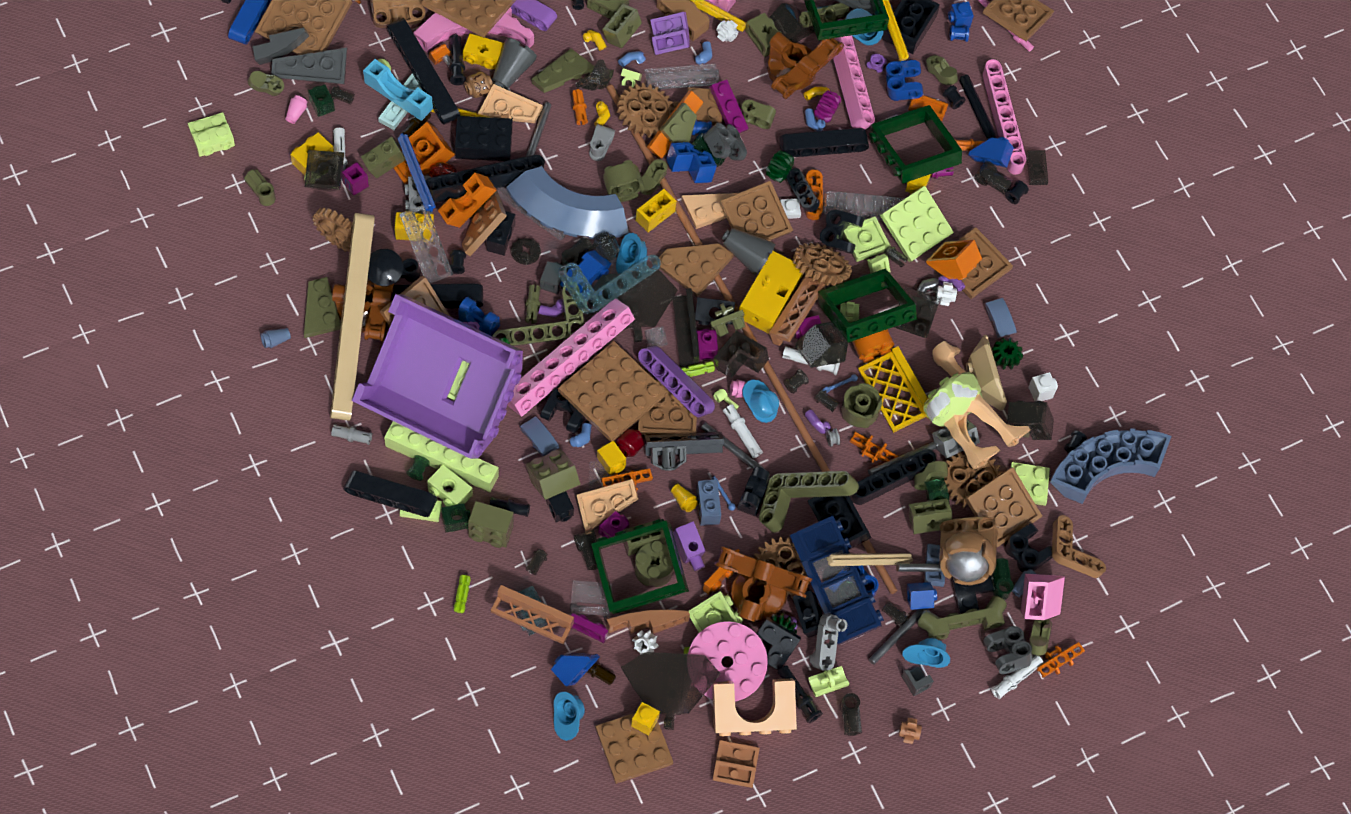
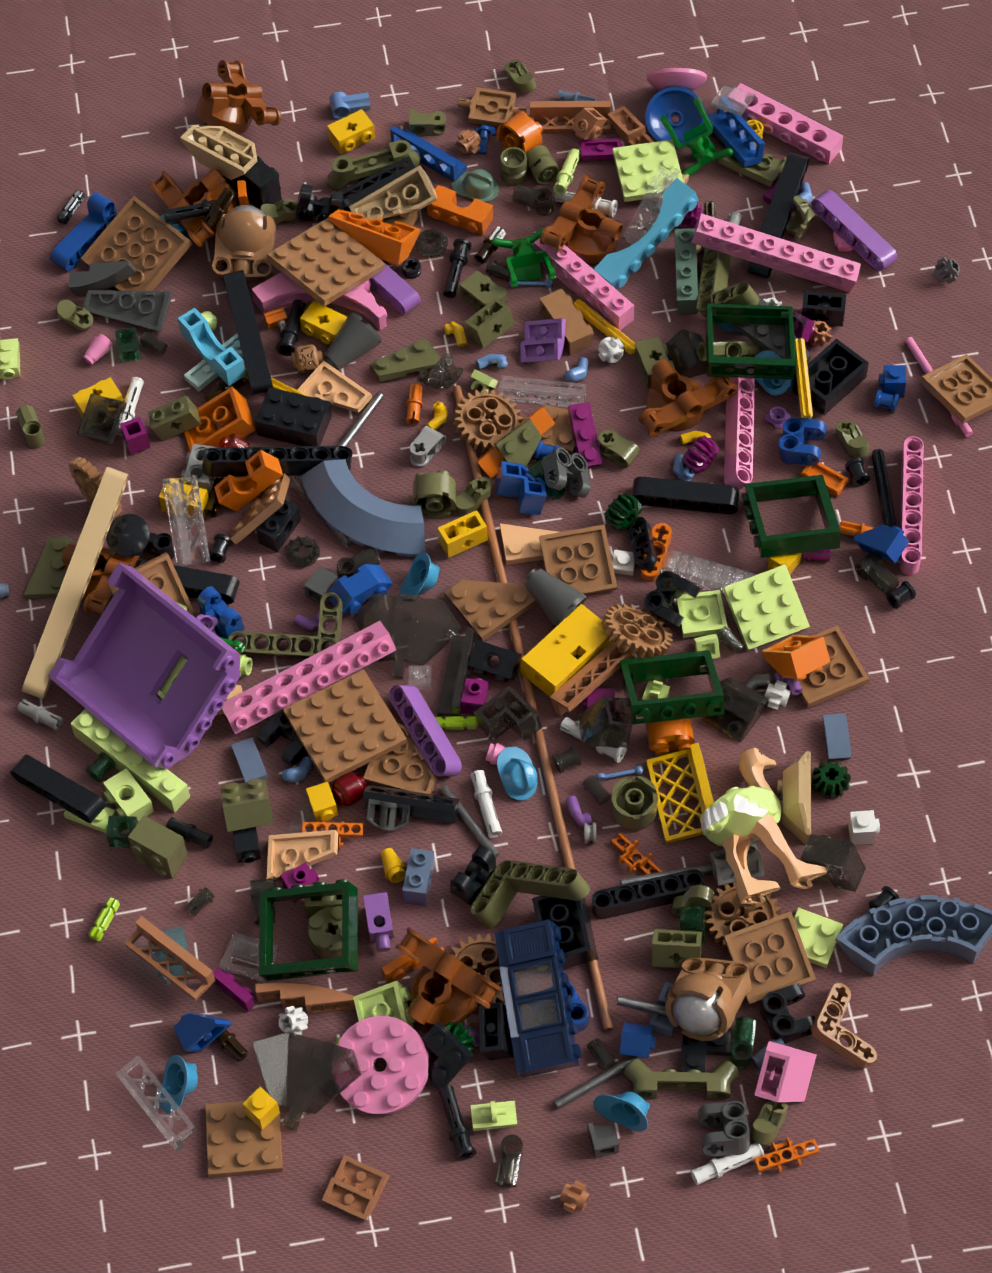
camera: 25 degrees right, 5 degrees down
blue axle [397,133,436,212] -> none
olive pin [525,285,541,324] -> none
clear light blue beam [559,255,661,314] -> none
clear smoke head [593,232,620,261] -> none
olive hips [710,303,745,337] -> none
medium blue hinge [711,476,736,511] -> none
light nougat arch [712,678,796,736] -> none
yellowish green hand [713,389,739,410] -> none
light grey beam [809,613,847,671] -> none
tan axle [827,553,913,566] -> none
clear smoke plate [1026,150,1049,185] -> none
none -> clear fence [115,1055,196,1152]
none -> dark brown axle [205,477,224,518]

